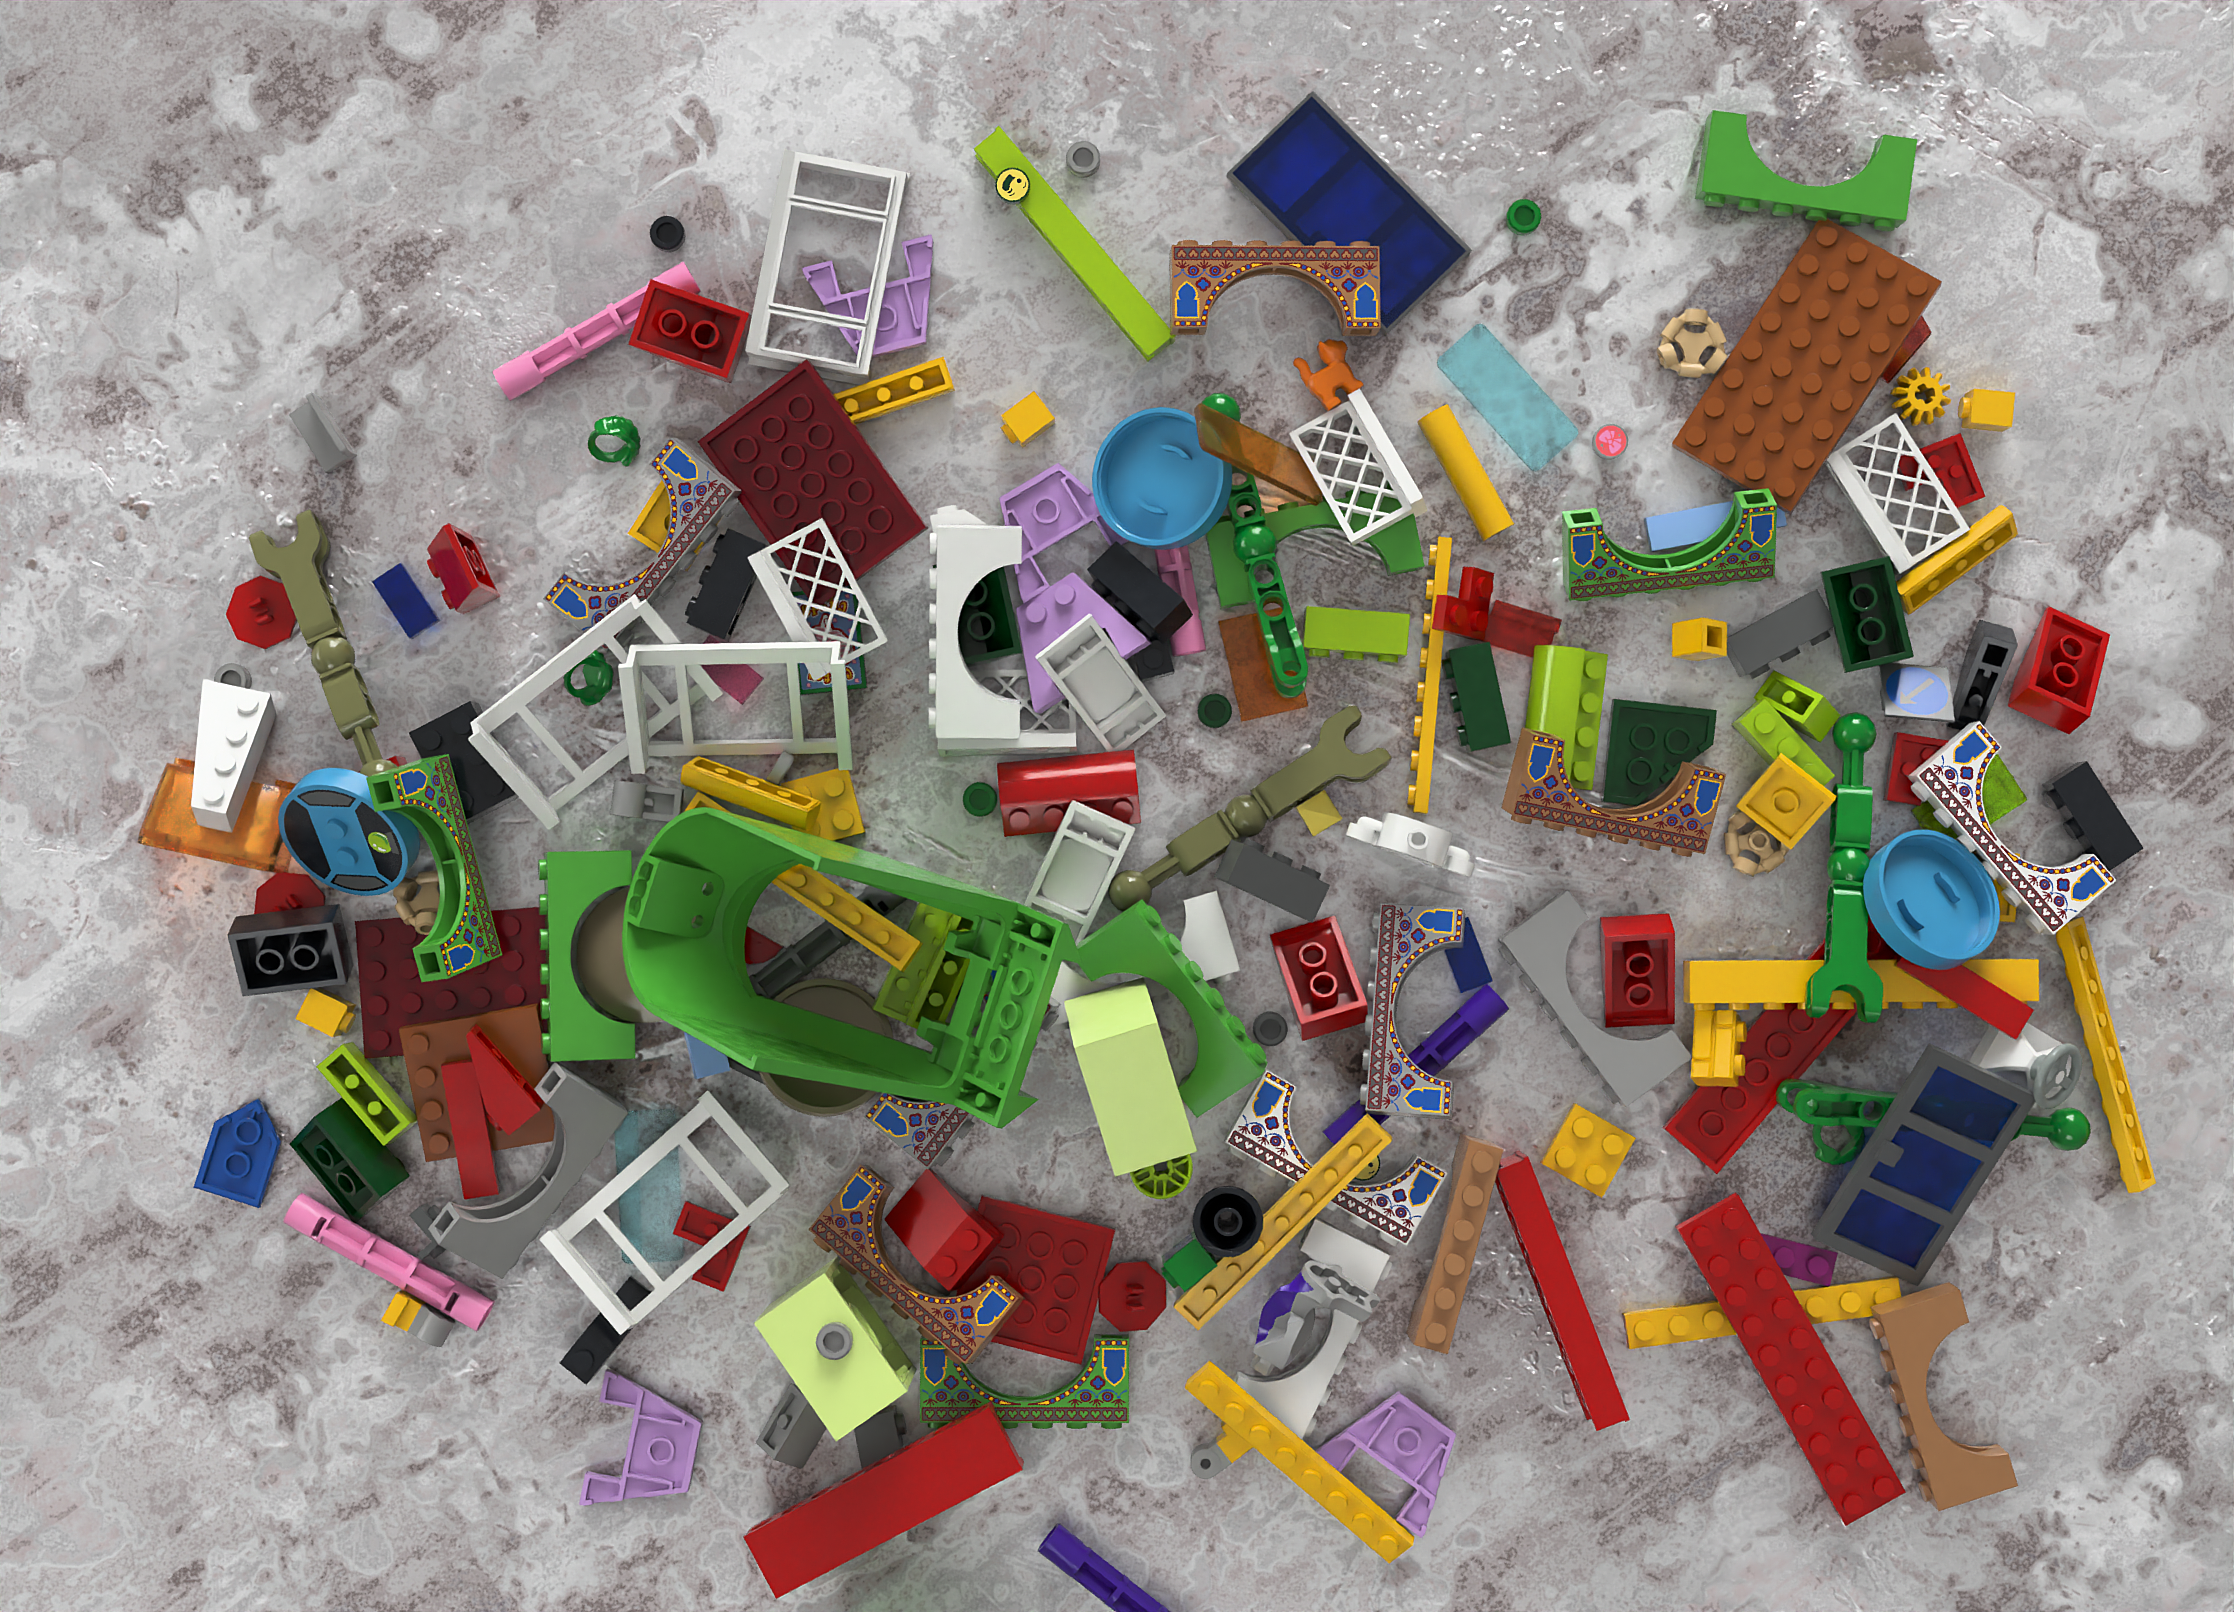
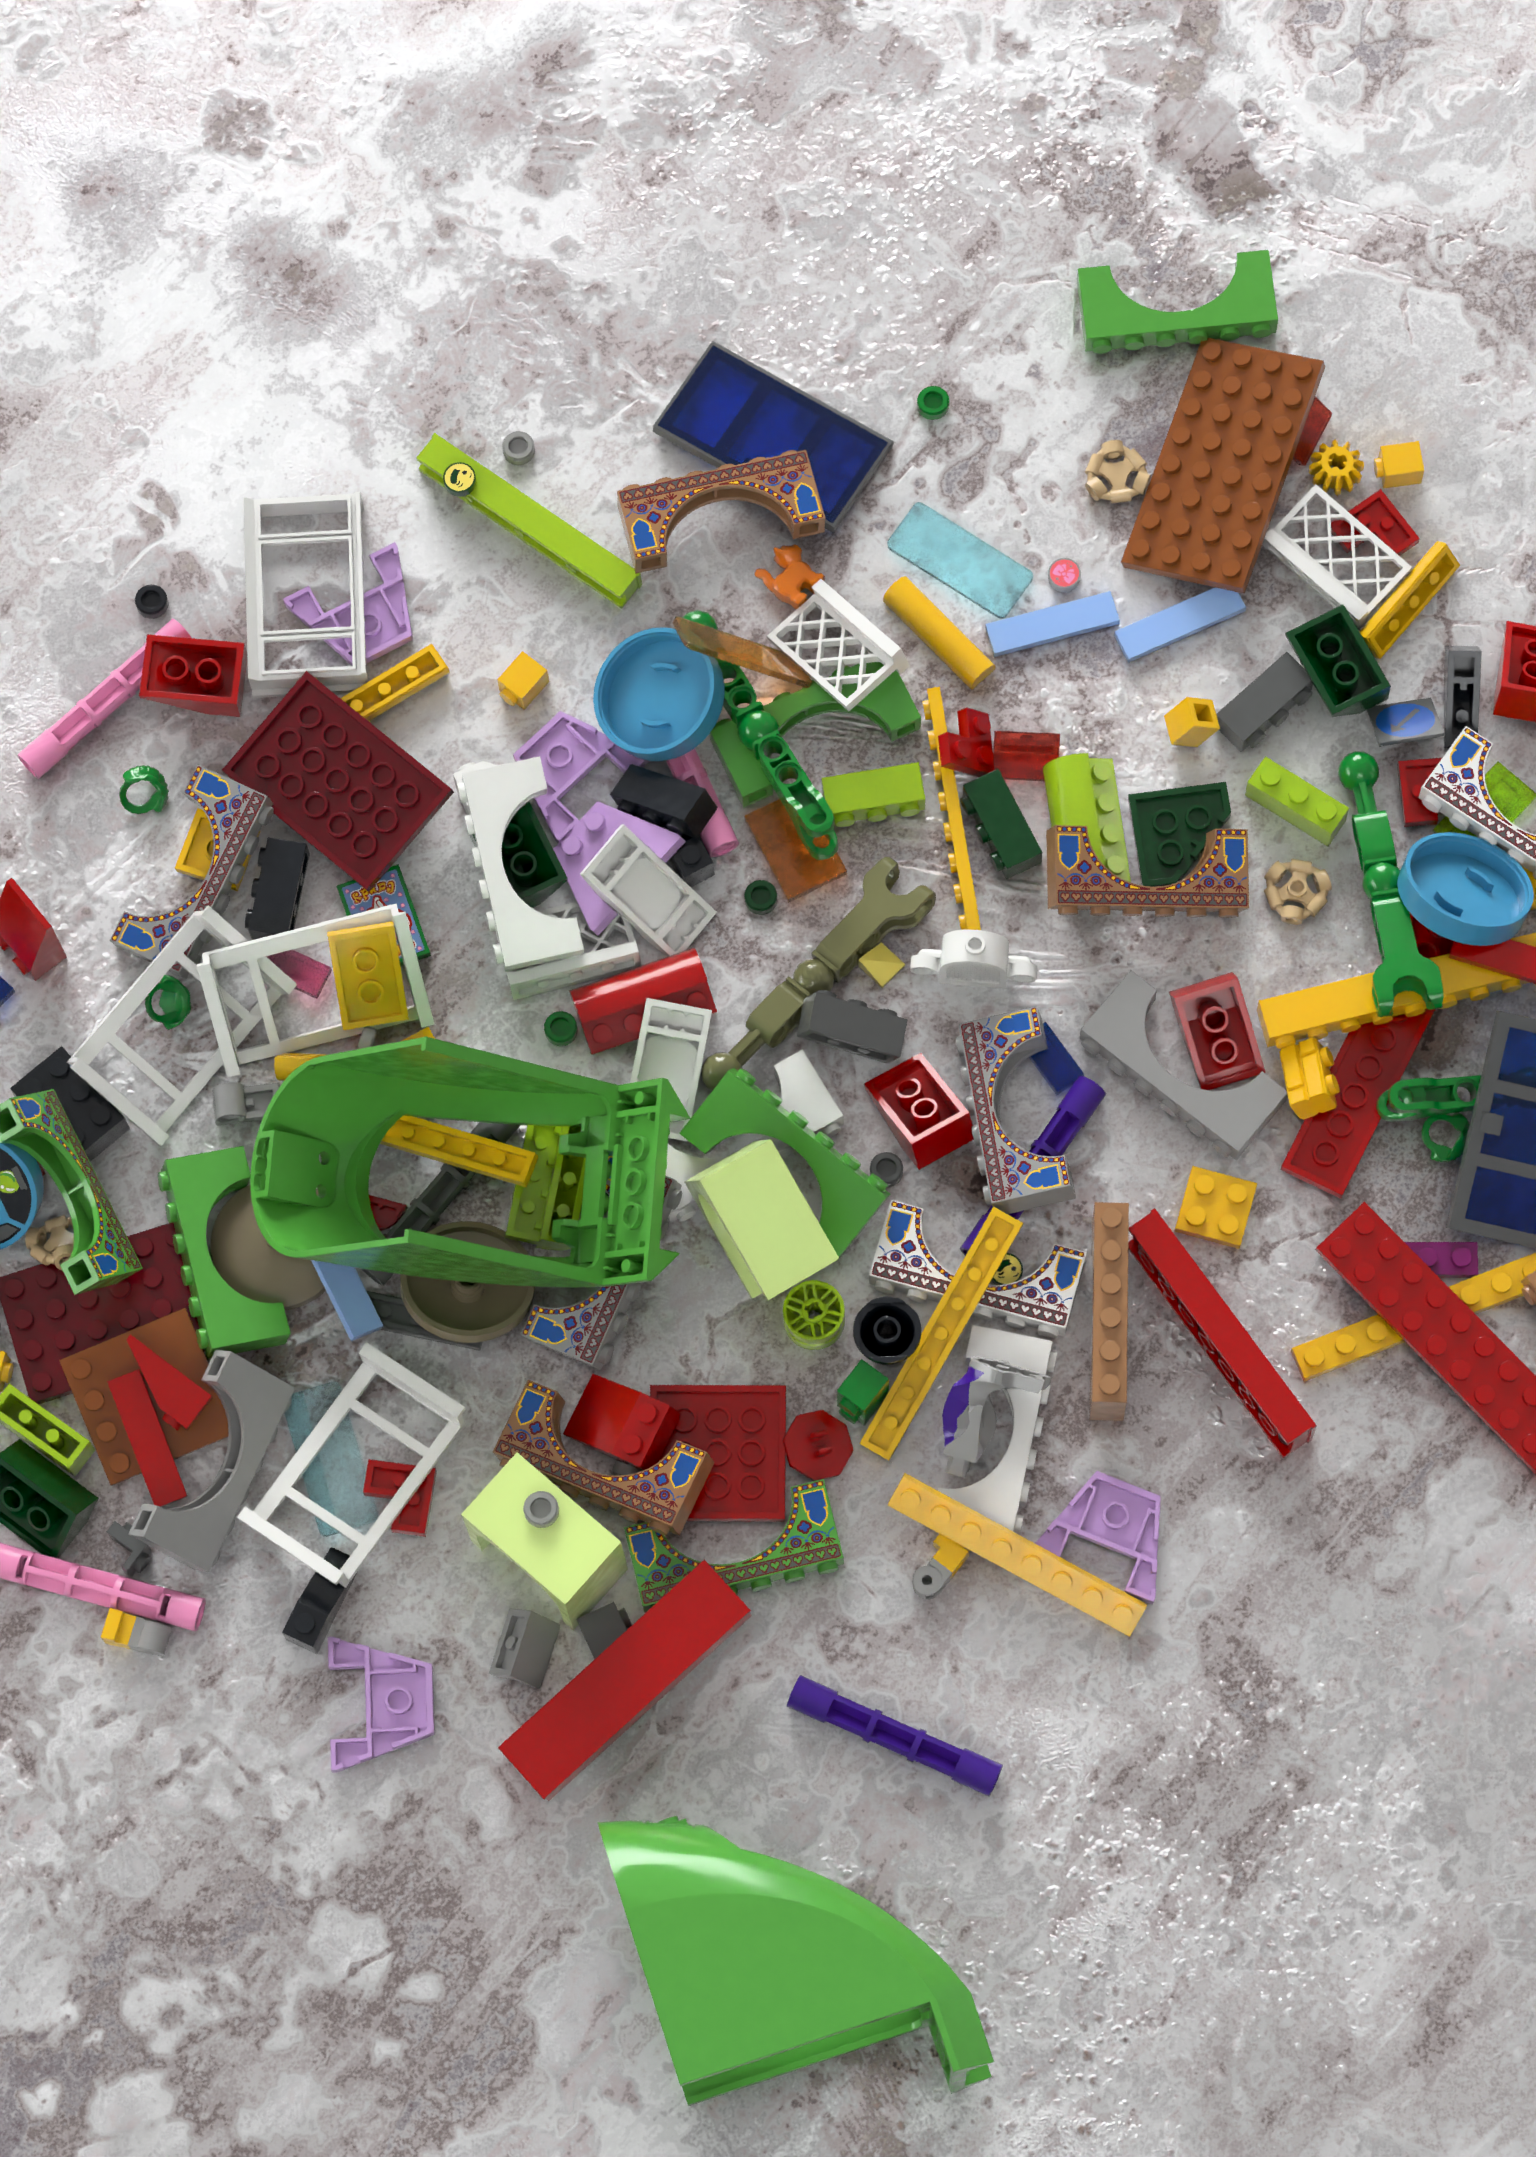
camera: 10 degrees left, 15 degrees down
white fence [748,518,888,681] -> none
arch [1562,488,1777,601] -> none
yellow plate [1736,753,1836,849] -> none
lime slope [1754,670,1841,743] -> none
none -> yellow plate [327,922,409,1030]
none -> light blue tile [985,591,1120,657]

